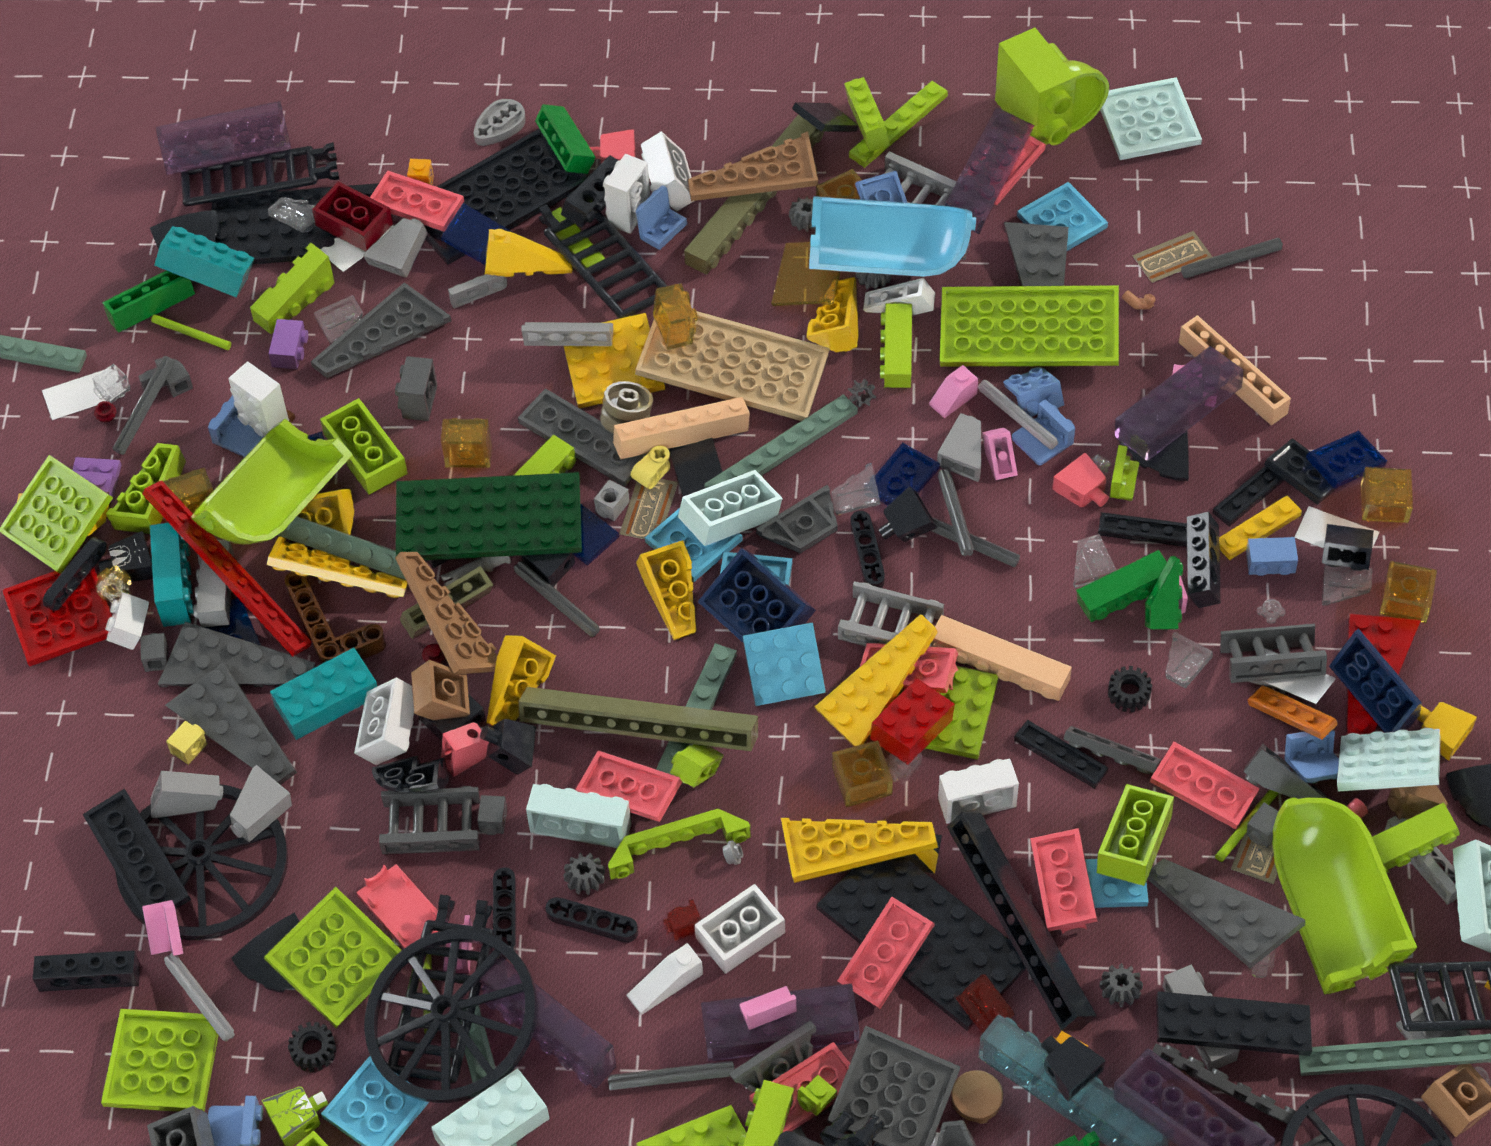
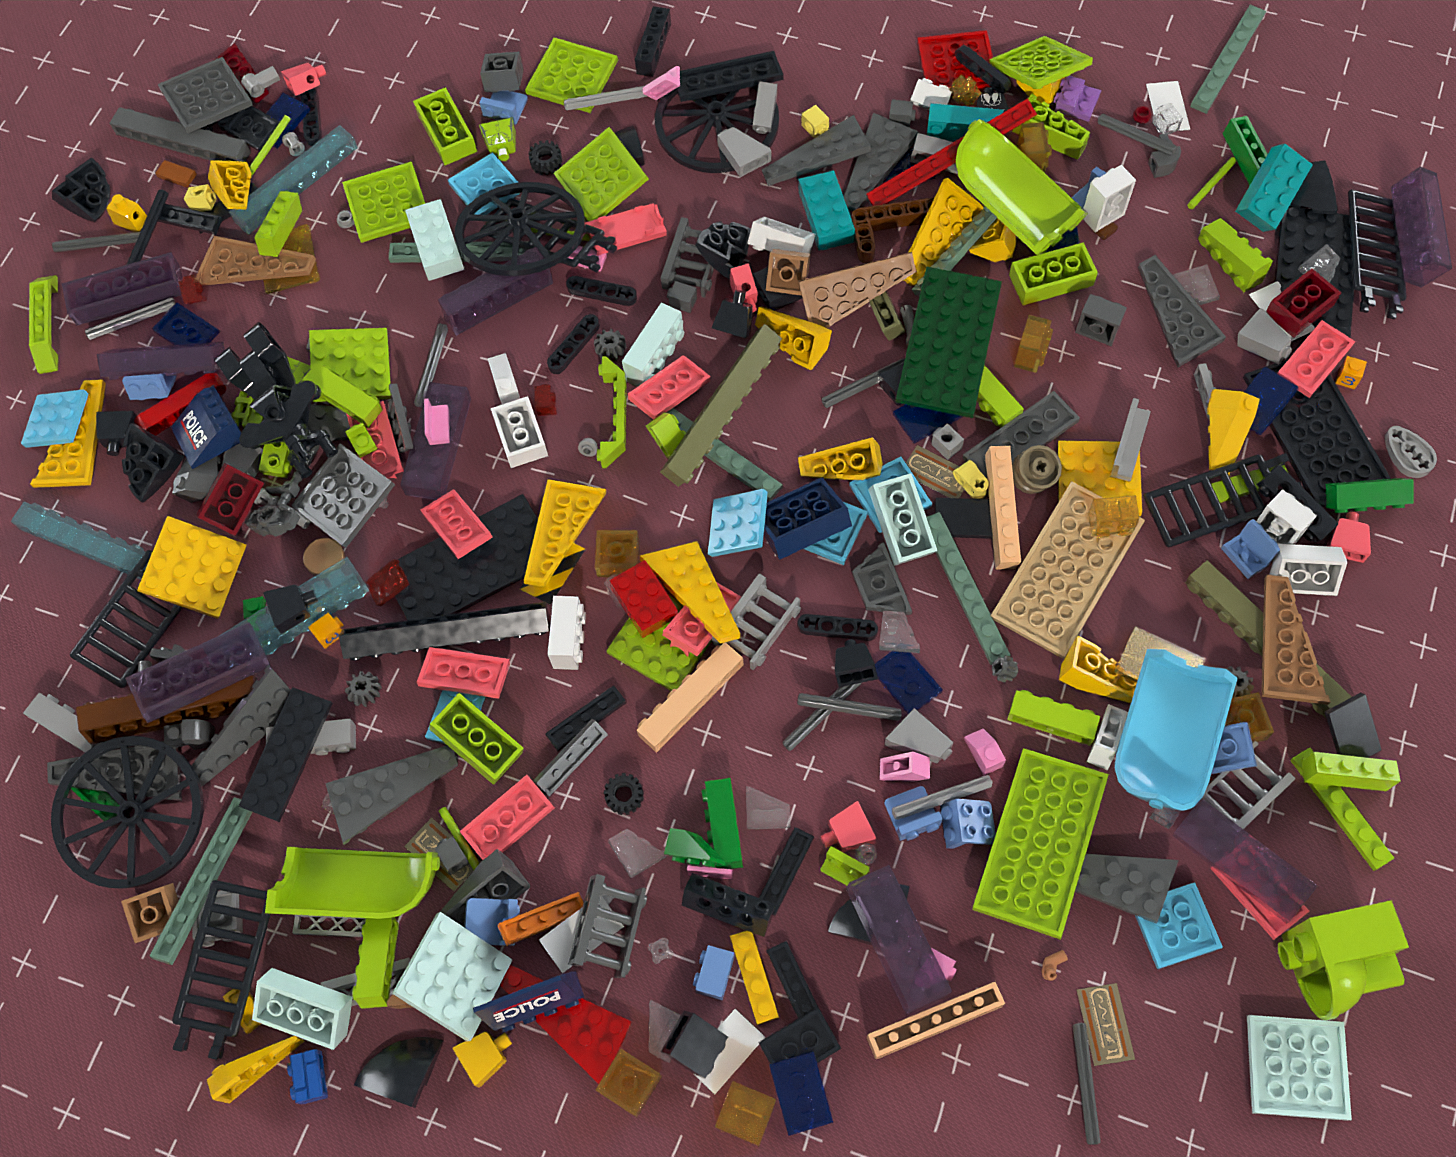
camera: 110 degrees right, 10 degrees up
medium lavender brick [269,319,308,369] -> none

